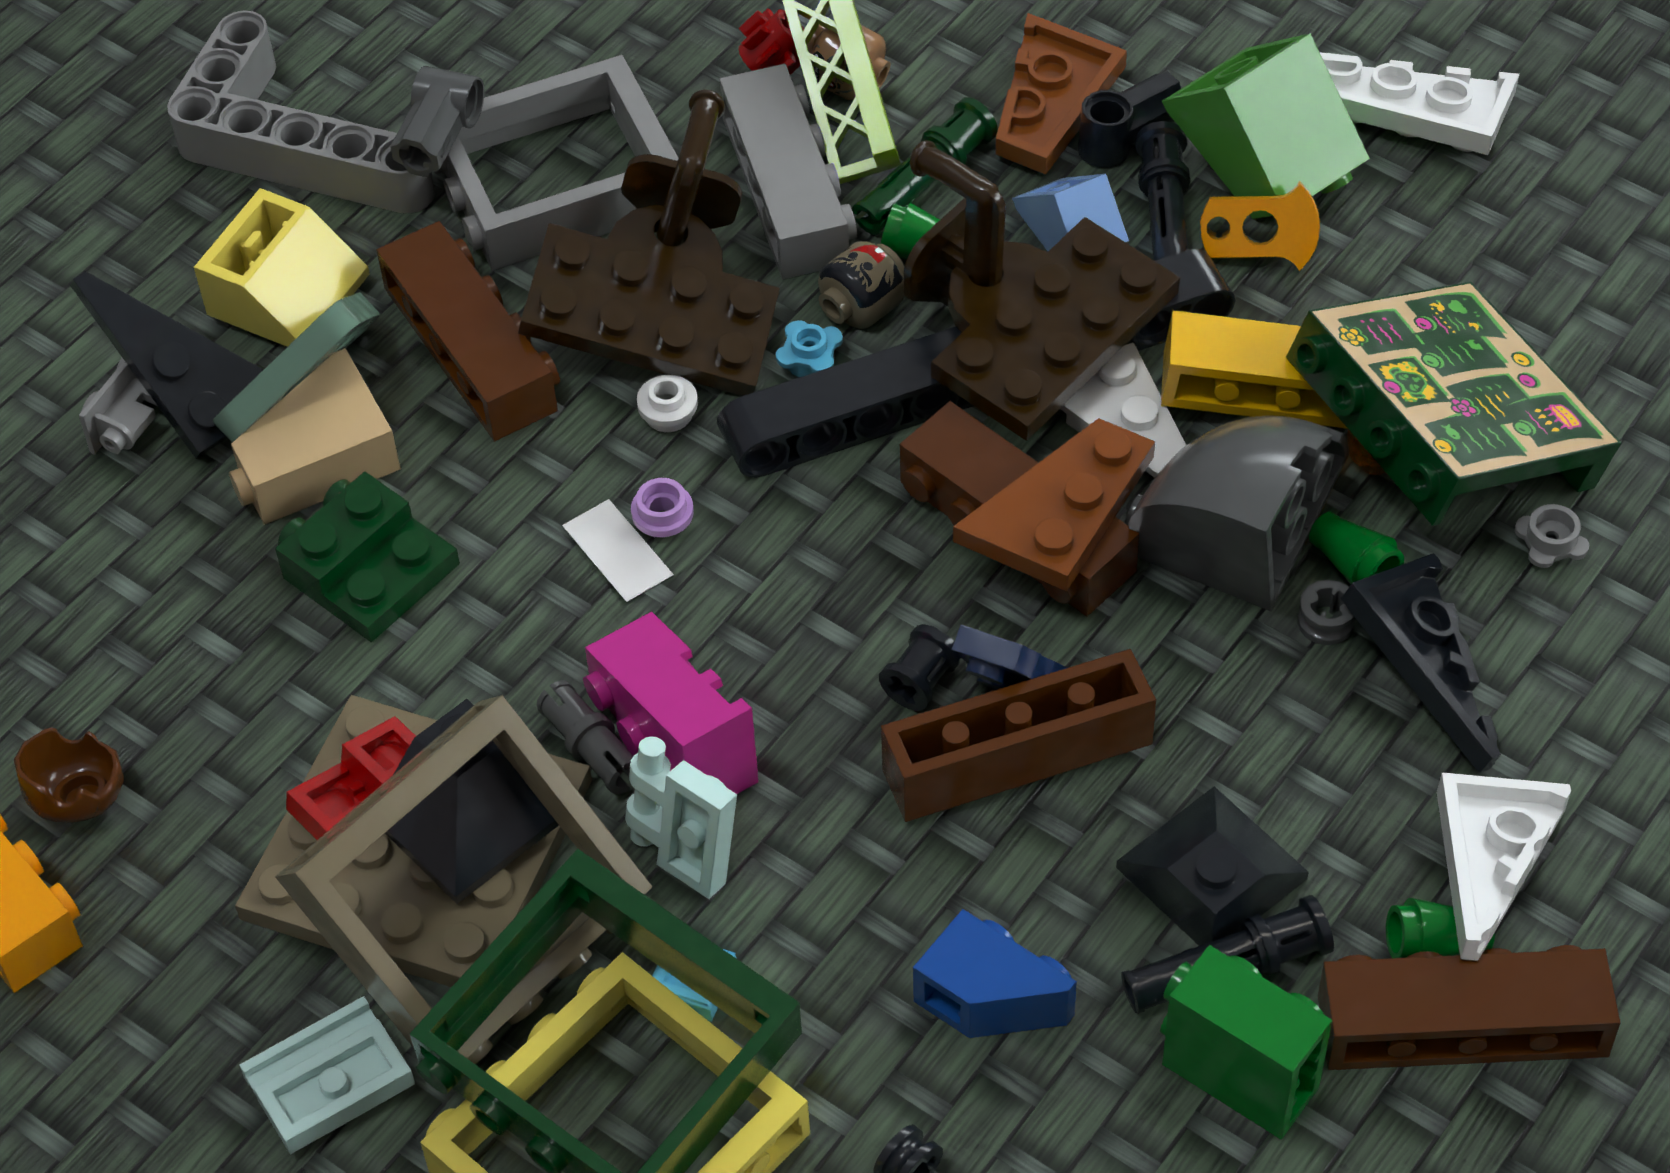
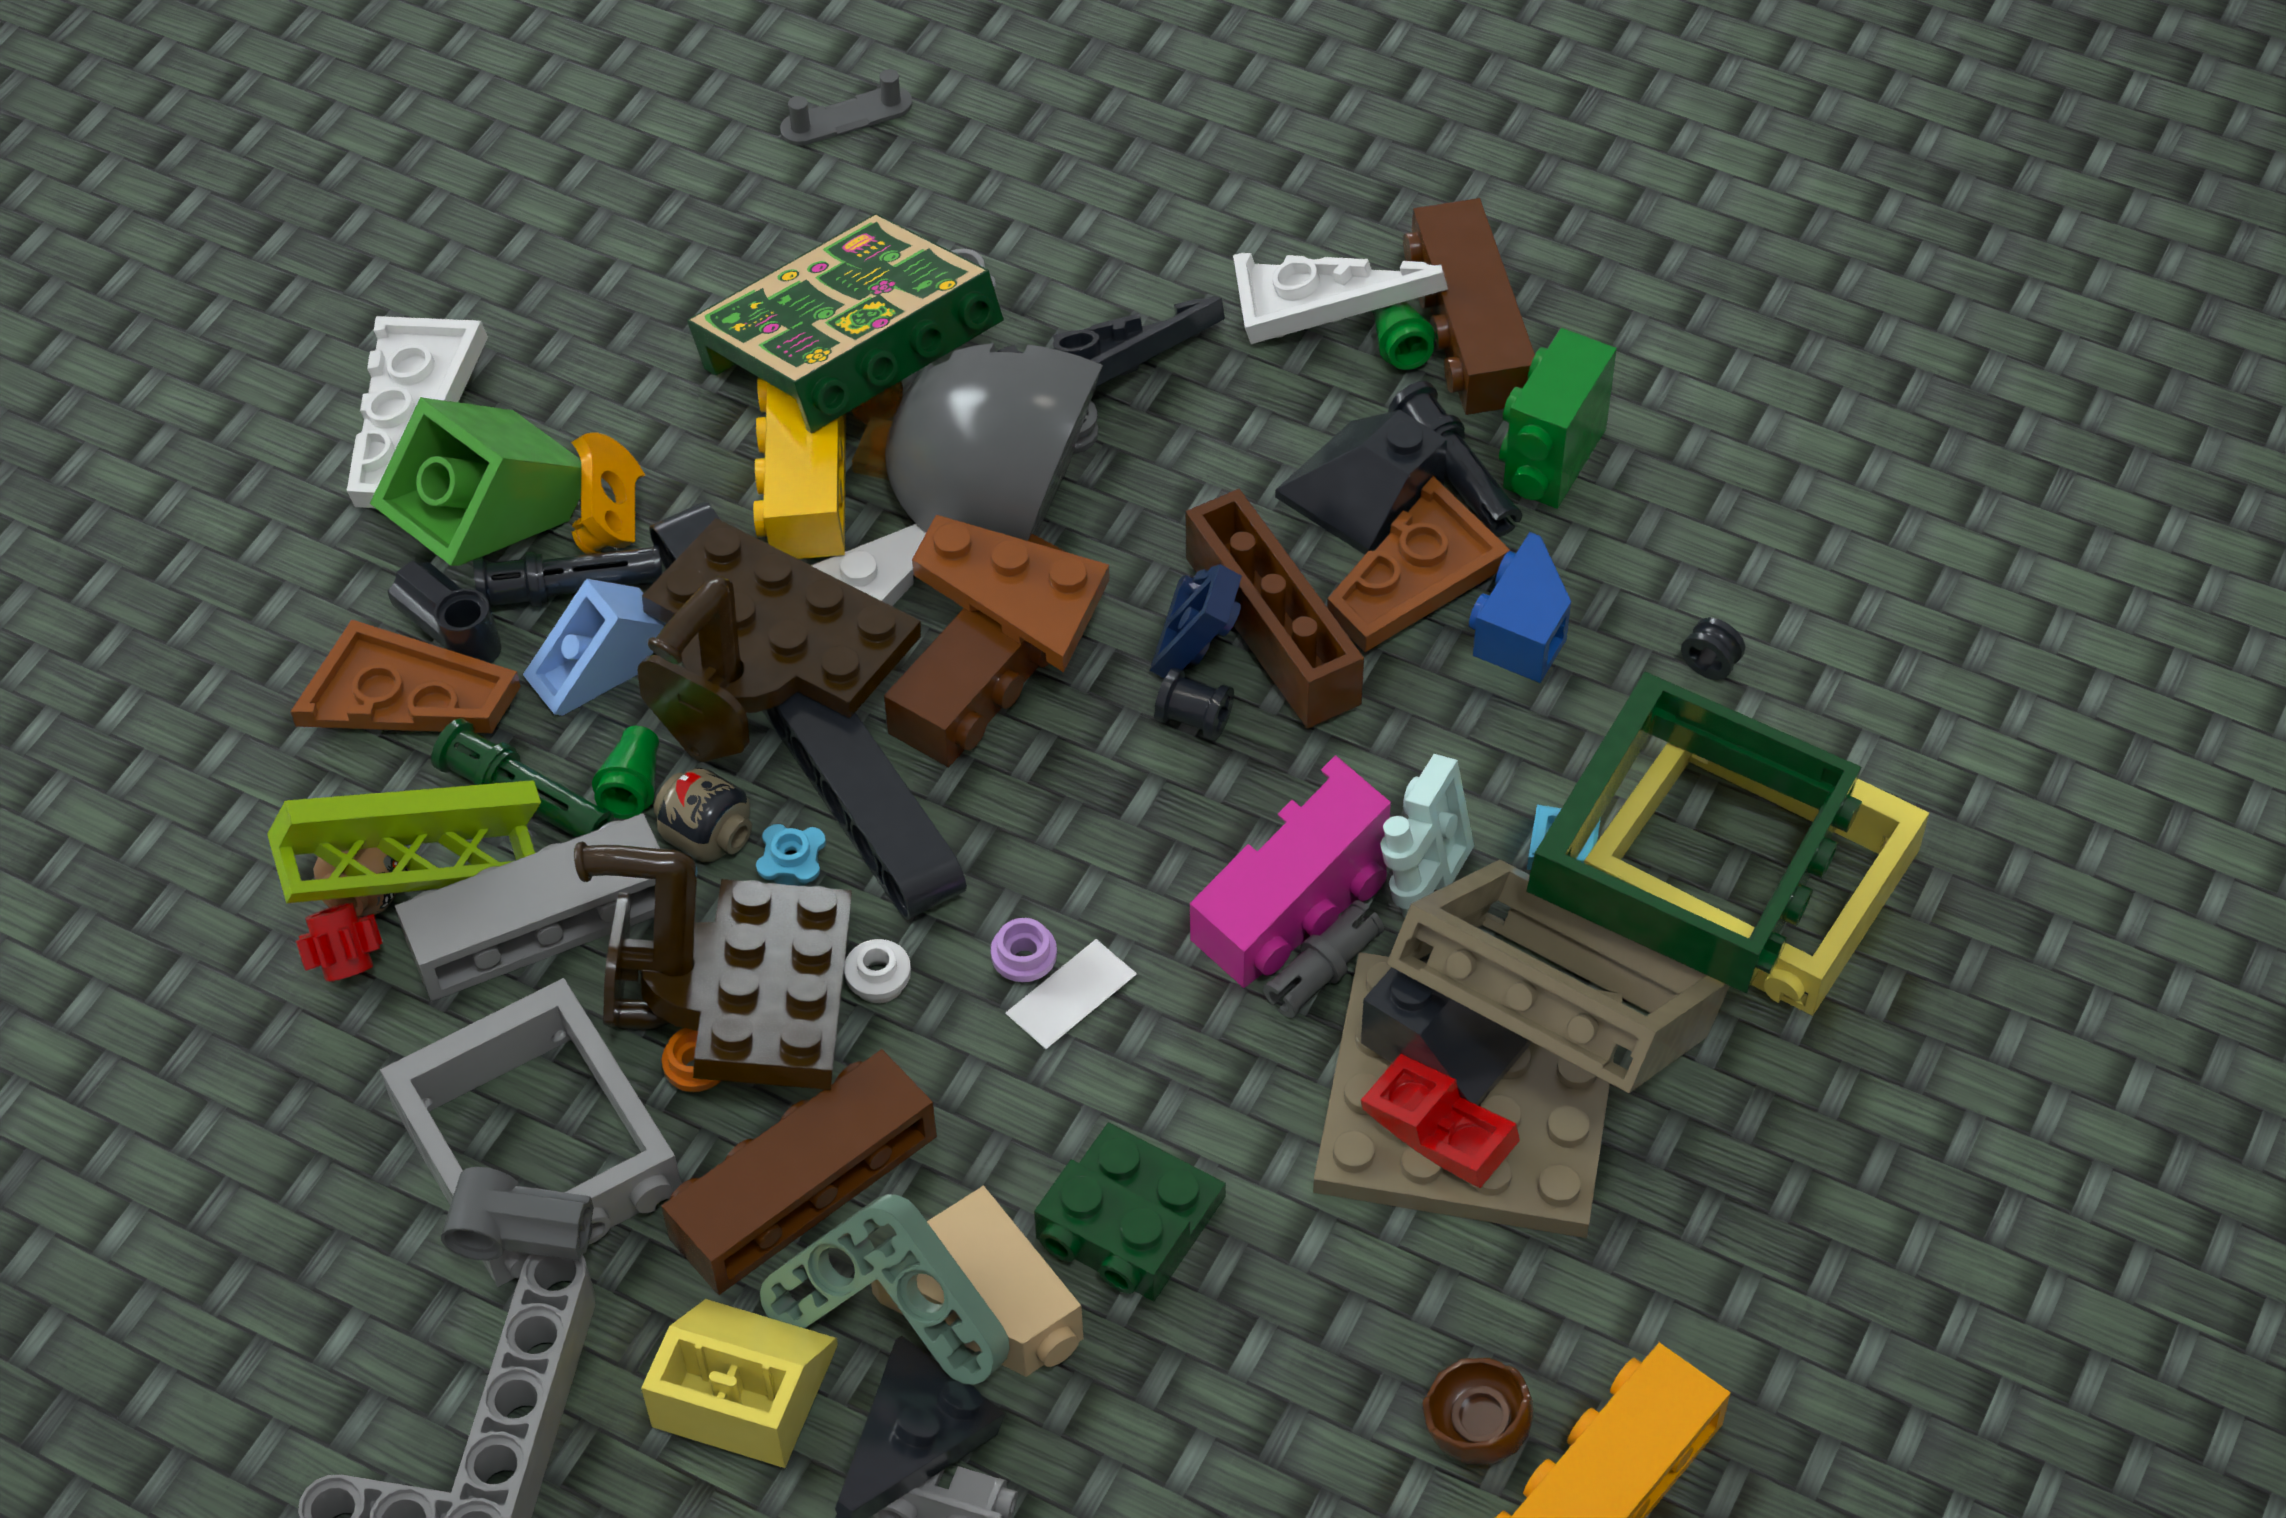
camera: 100 degrees left, 0 degrees up
light aqua plate [239,996,415,1155] -> none
none -> dark orange wing [1327,476,1511,652]

